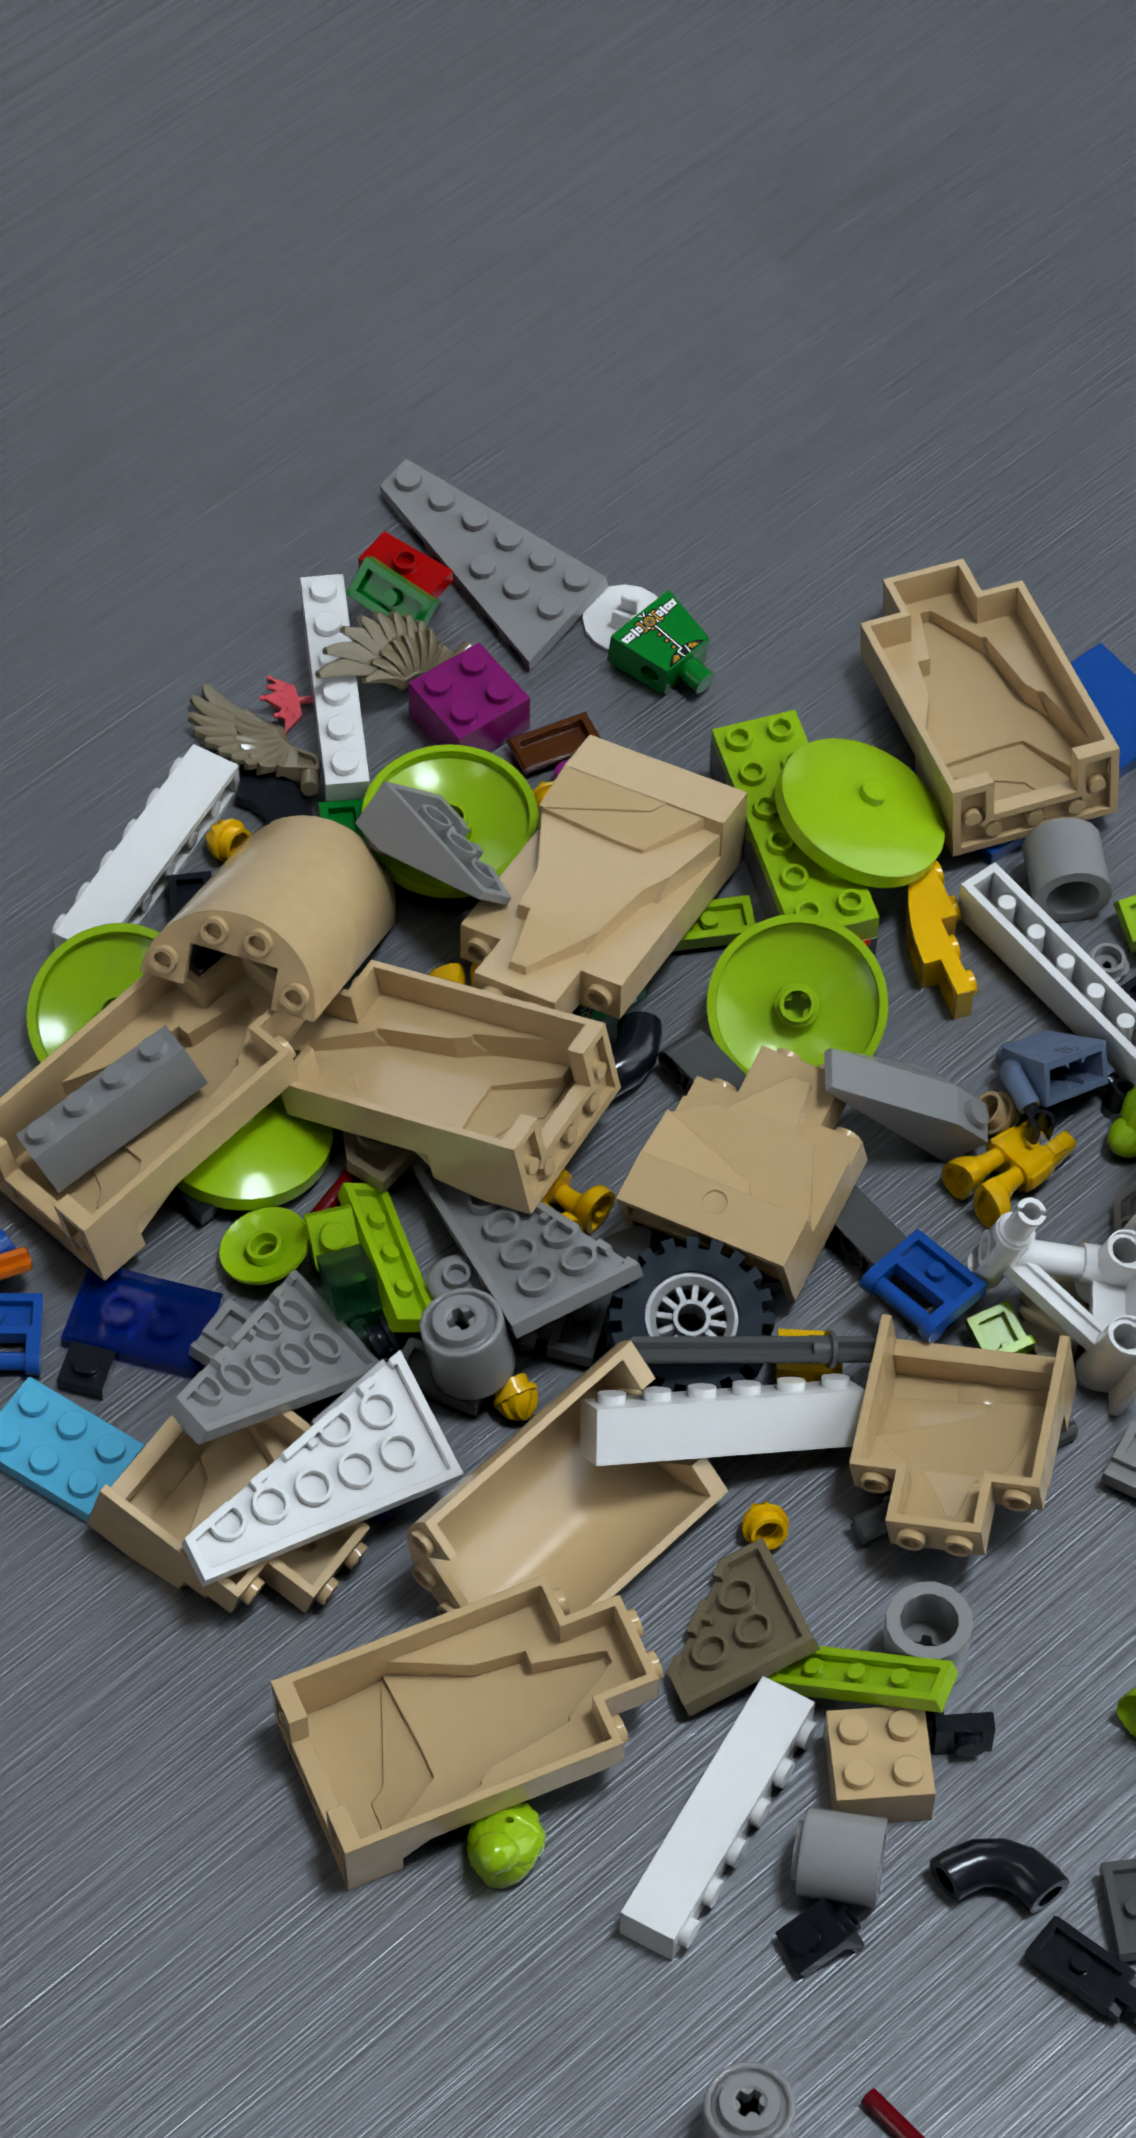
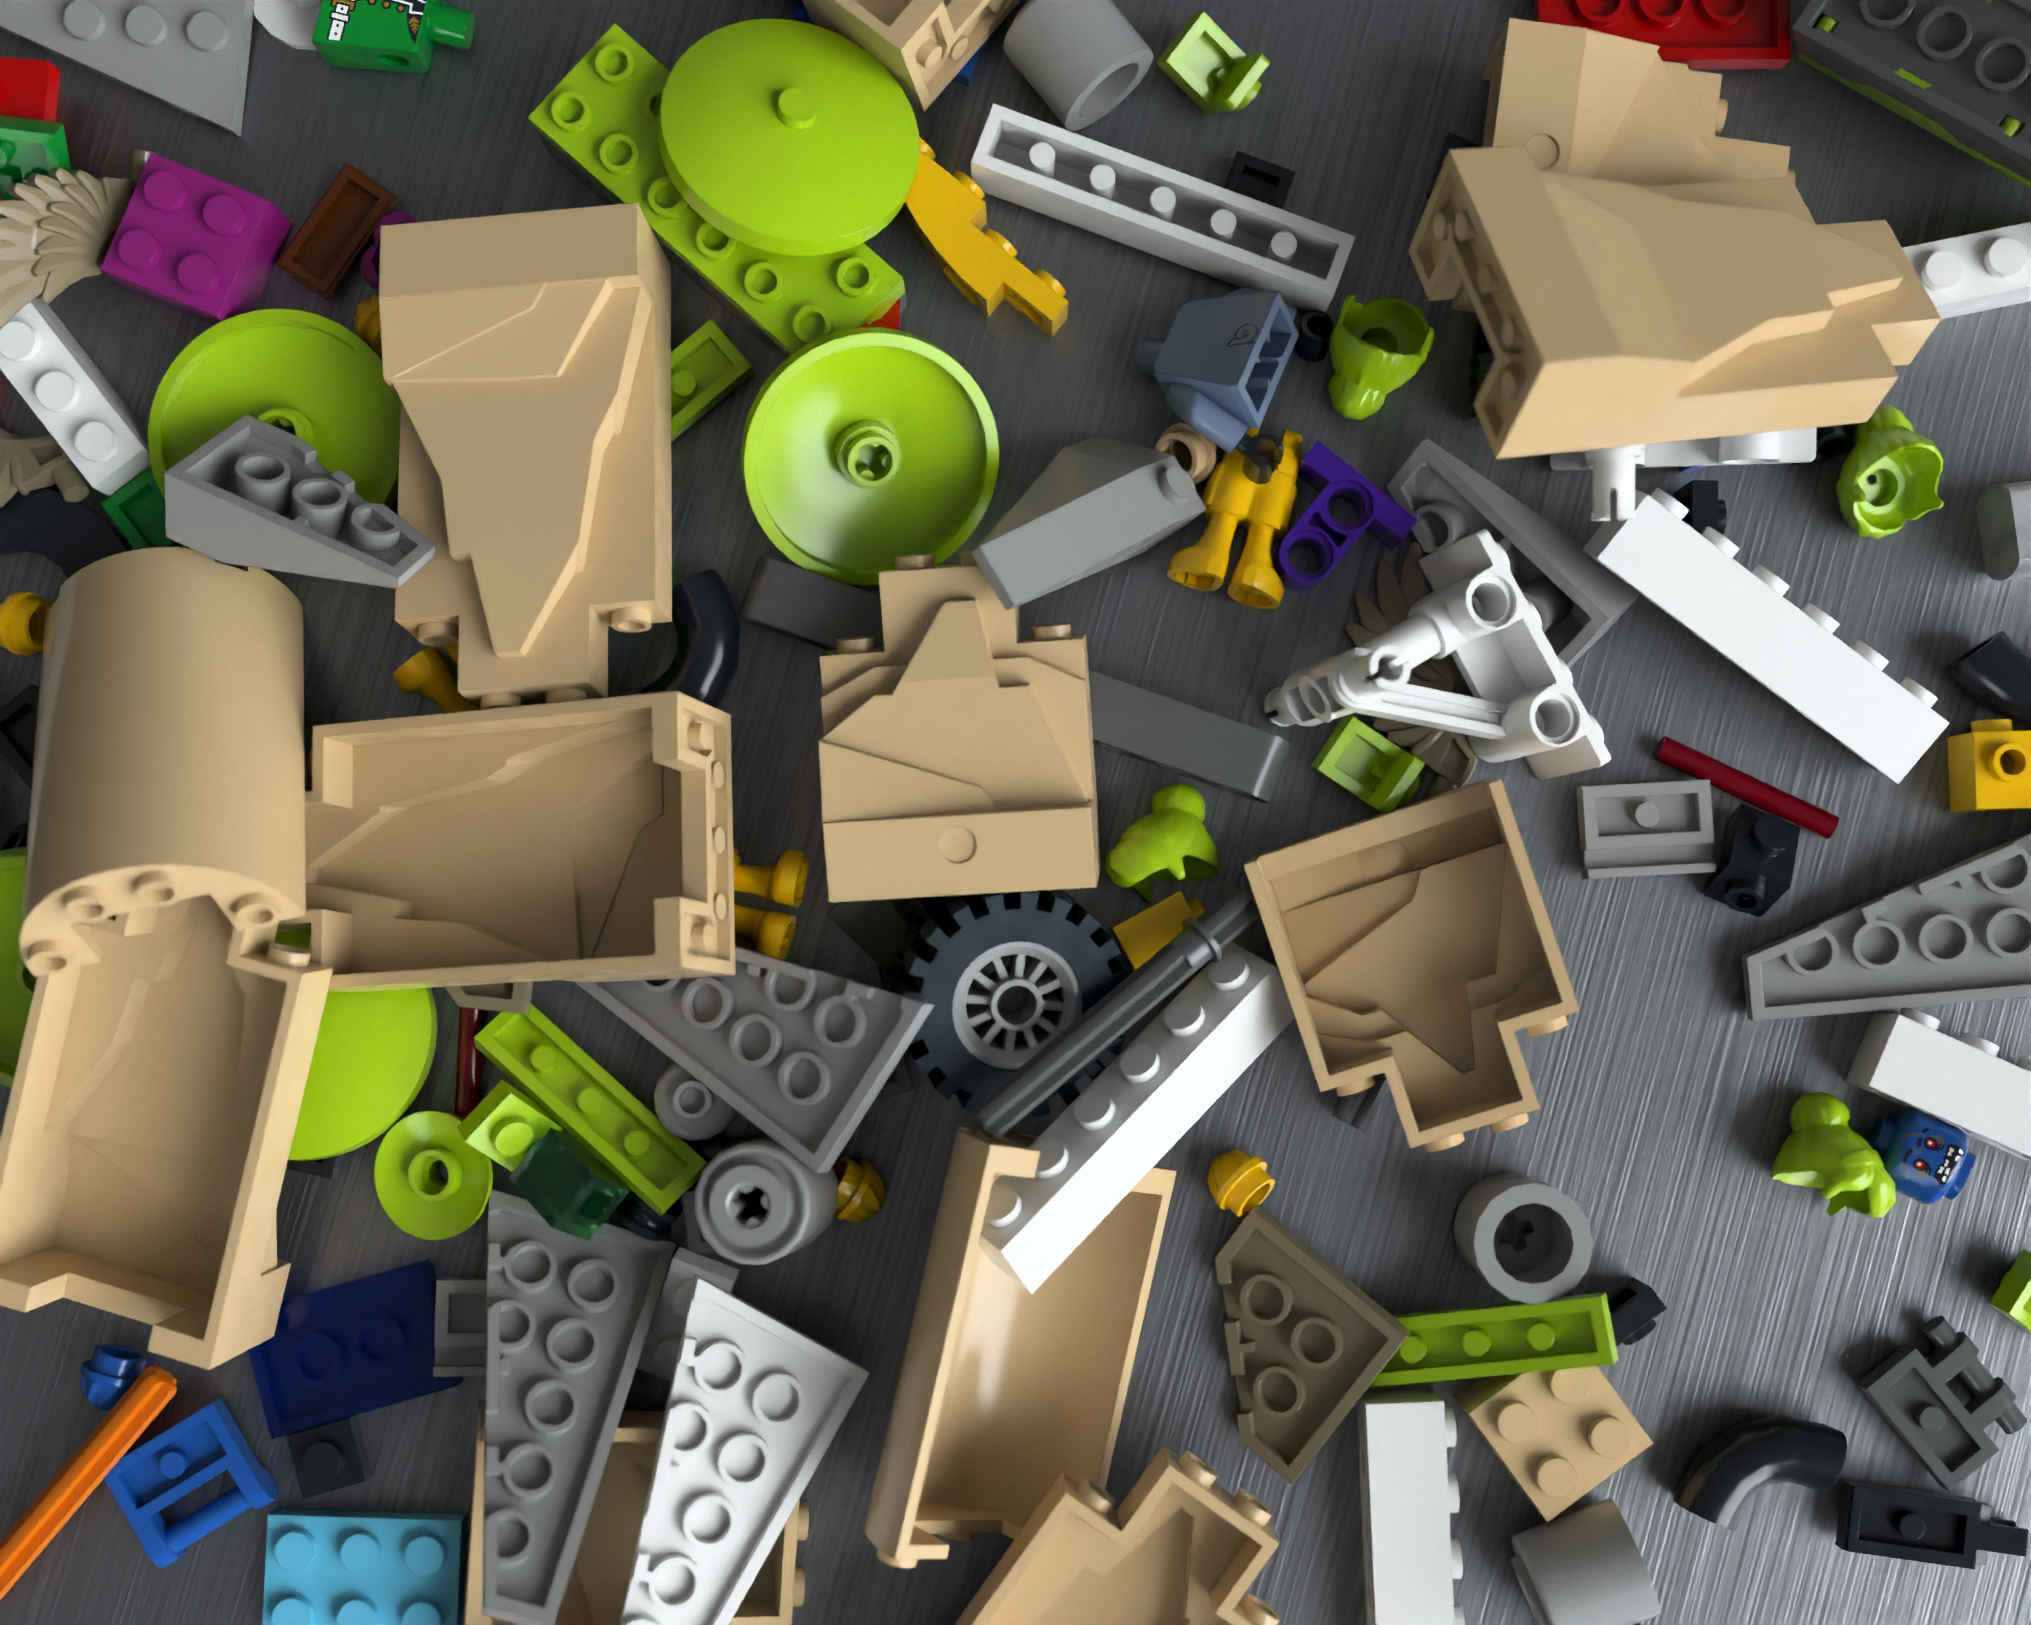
camera: 30 degrees left, 30 degrees up
light grey brick [16,1025,208,1193] -> none
blue plate [859,1229,987,1343] -> none
light grey plate [1088,943,1129,983] -> none
none -> lime piece [1104,783,1220,903]
none -> dark purple tile [1273,441,1418,593]

